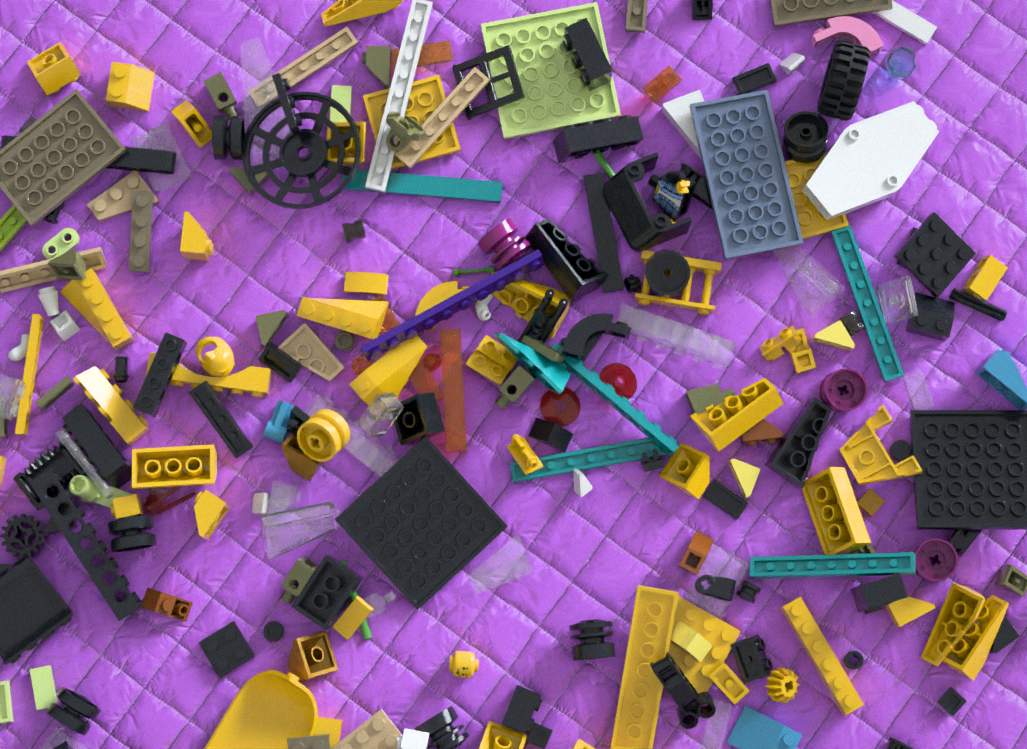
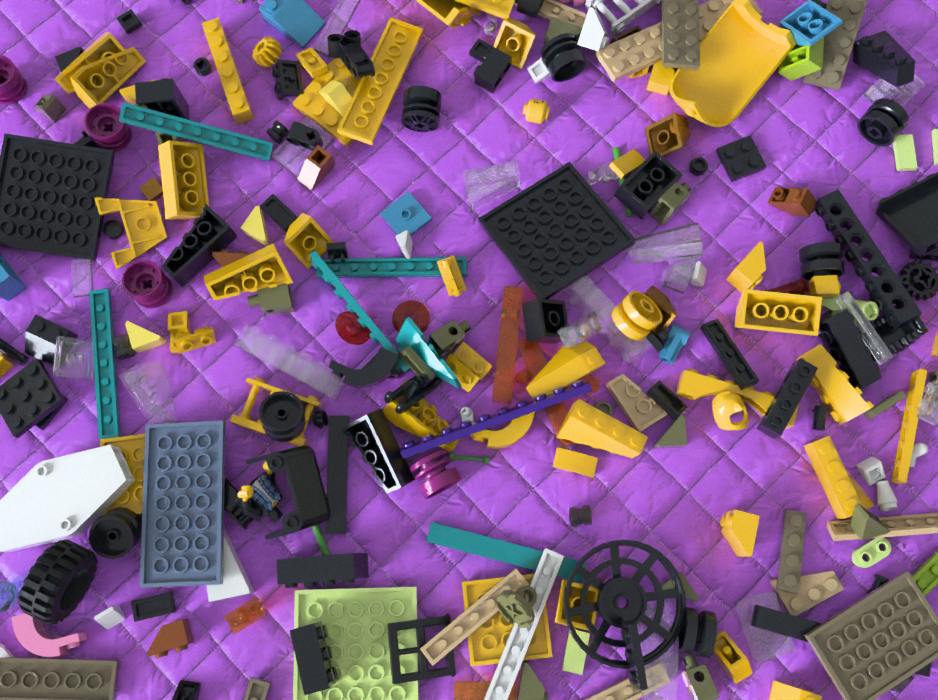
camera: 165 degrees left, 5 degrees down
black slope [528,418,573,452] -> none
none -> dark orange slope [147,618,194,659]
none -> dark azure plate [380,191,432,236]
none -> white slope [527,58,551,84]

